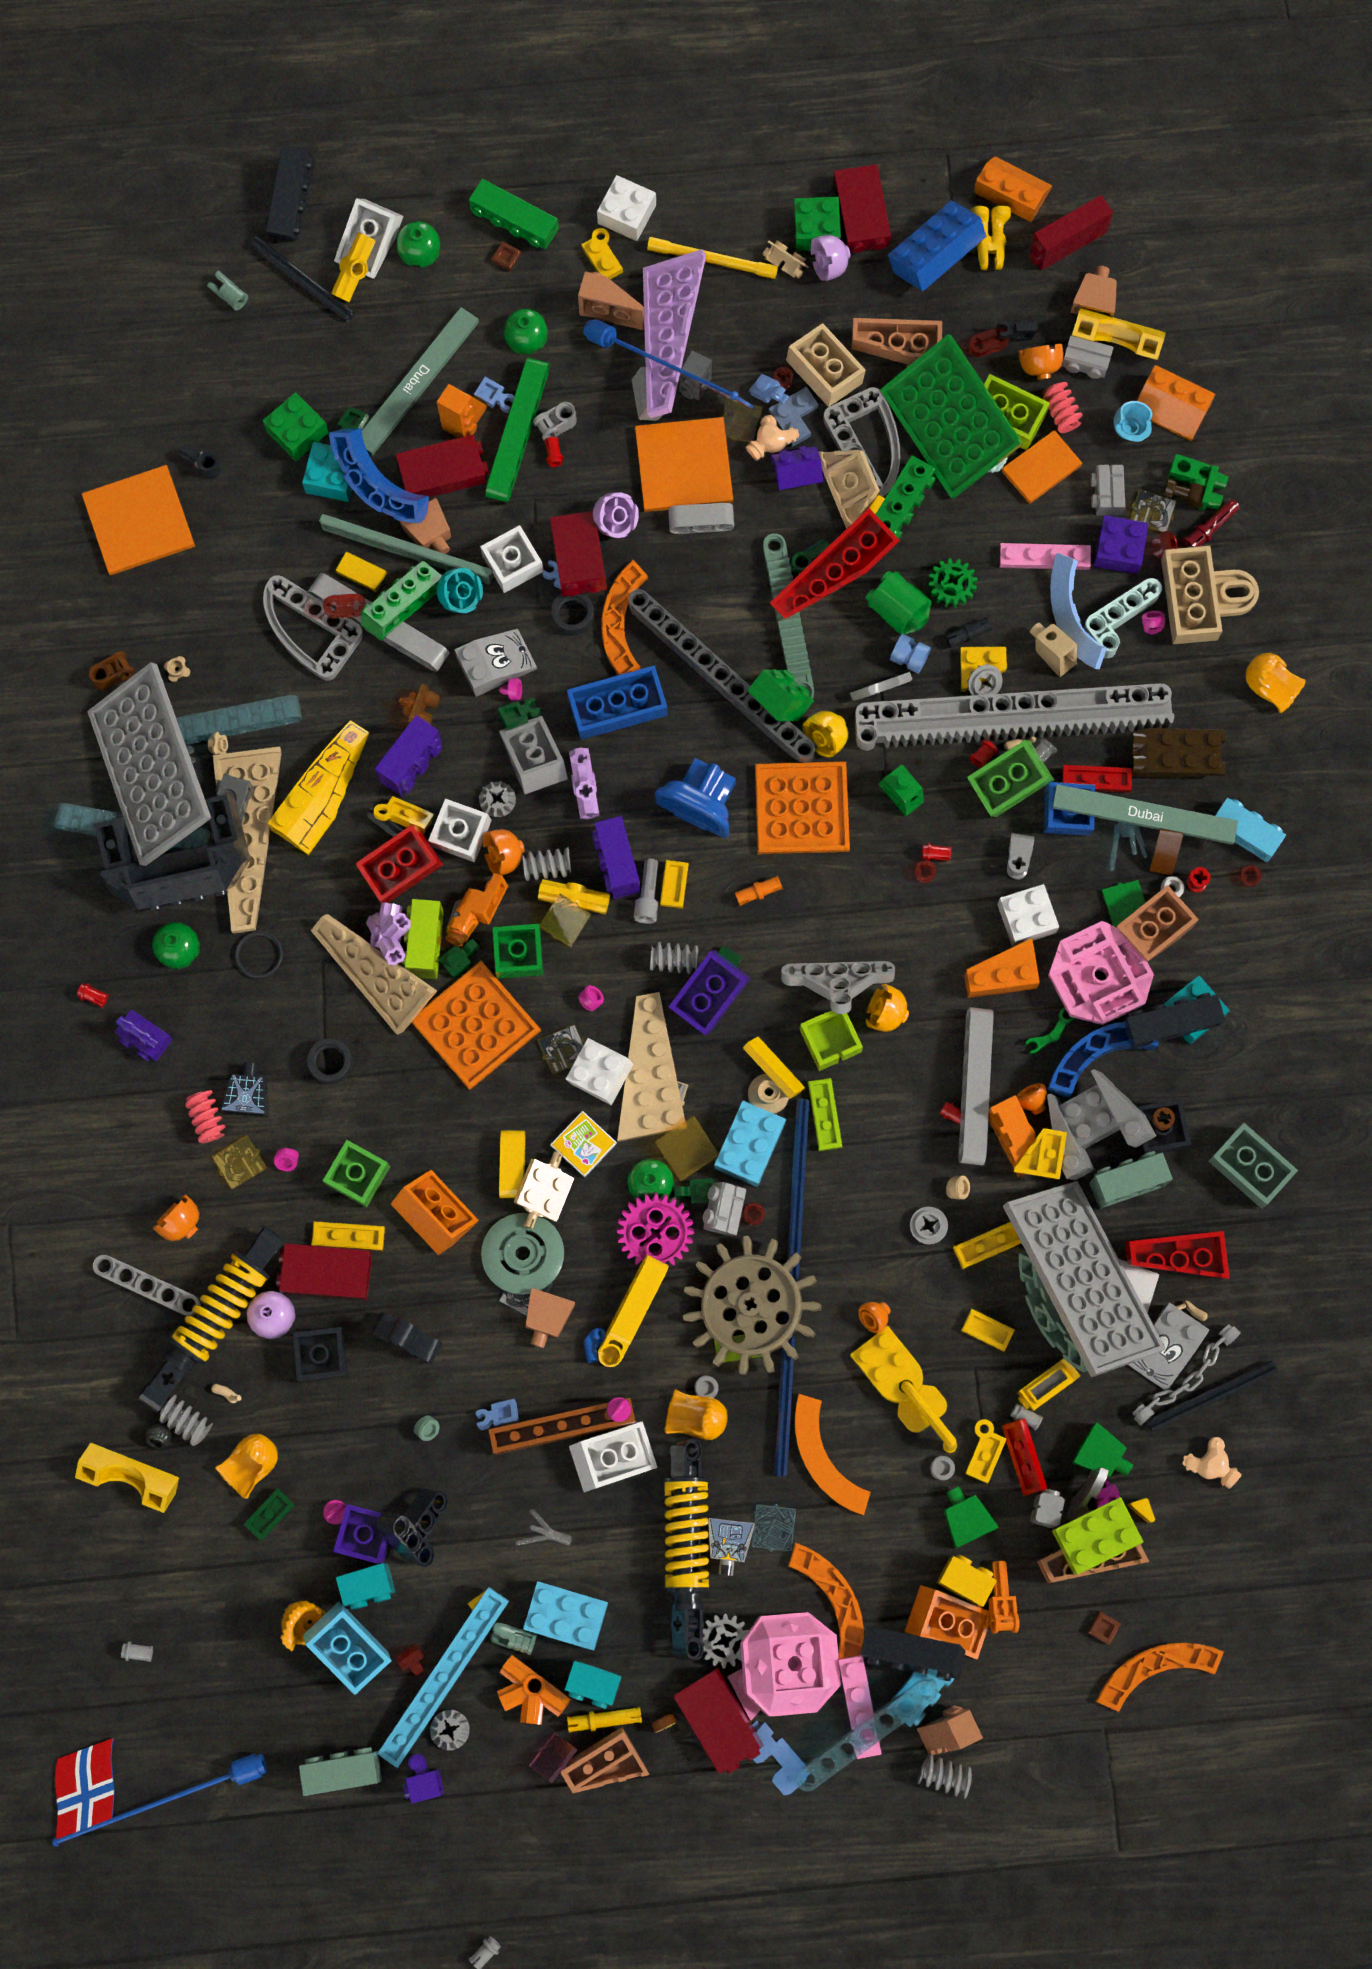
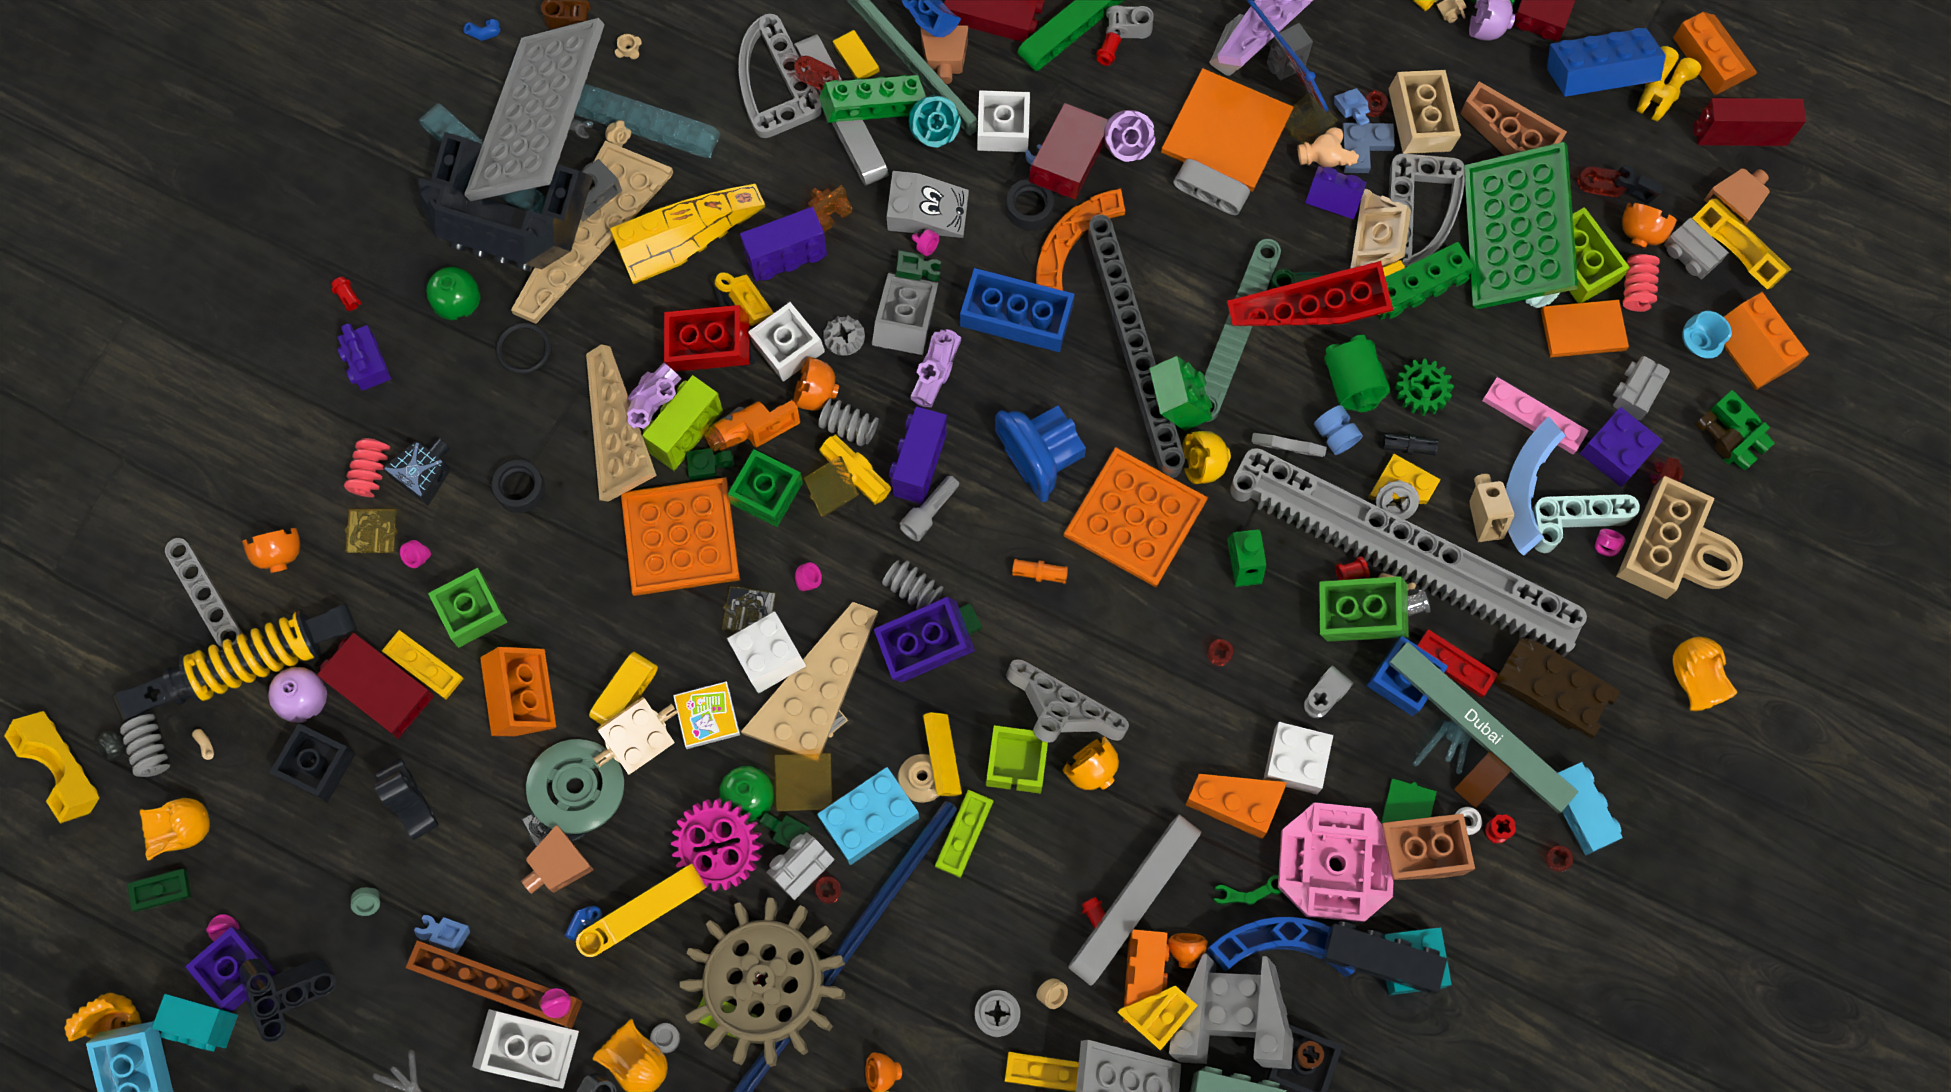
camera: 30 degrees right, 5 degrees down
yellow tile [660,860,689,909] -> none
red pin [922,843,951,861] -> none
piece [1130,489,1177,535] -> none
dark red pin [1181,499,1240,548] -> none
none -> blue arm [464,19,501,41]

